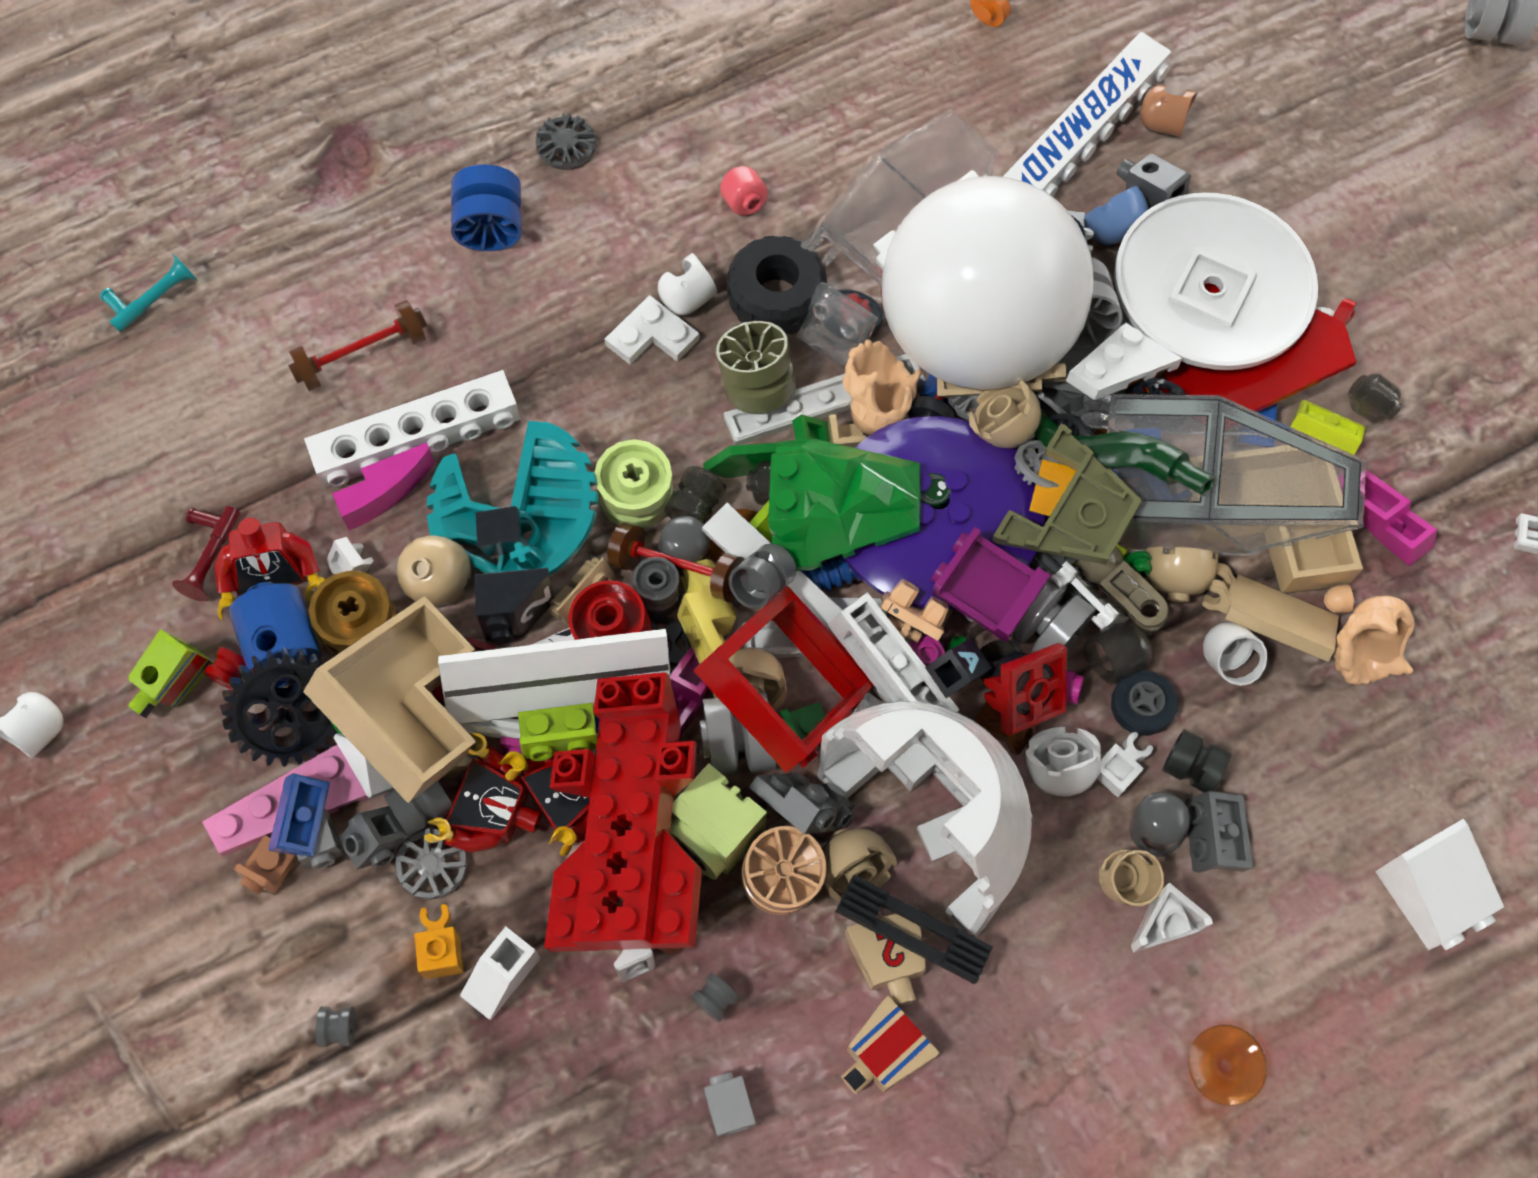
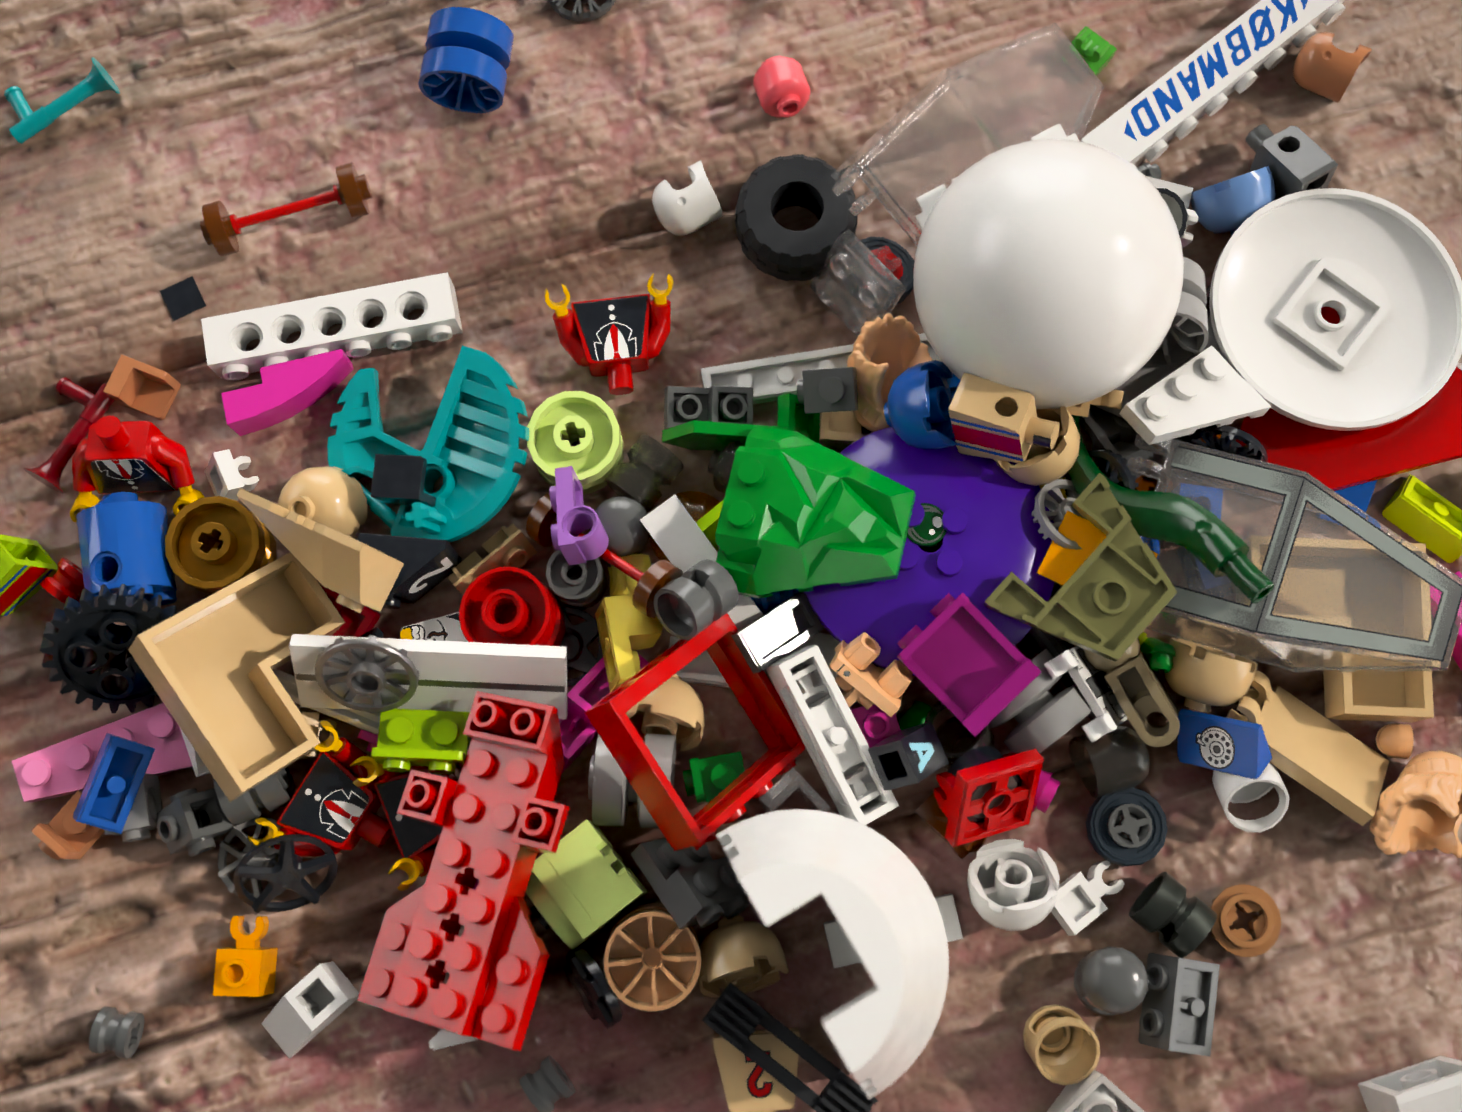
camera: 15 degrees right, 10 degrees up
white plate [605,295,700,365] -> none
olive wheel [716,321,796,414] -> none
none -> nougat panel [103,354,181,420]
none -> black sticker [160,276,206,321]
none -> black wheel [234,834,338,913]
none -> tan wedge [236,488,404,613]
none -> flat silver wheel [315,635,419,712]
none -> torso [544,273,674,395]
none -> medium lavender plate [549,466,609,565]
none -> black wheel [564,947,622,1029]
none -> dark grey slope [664,386,753,430]
none -> tile [732,592,824,674]
none -> dark grey bracket [797,367,858,414]
none -> blue cylinder [884,360,956,450]
none -> tan torso [948,373,1059,463]
none -> bright green tile [1059,26,1117,84]
none -> blue slope [1177,709,1272,779]
none -> medium nougat gear [1211,884,1281,957]

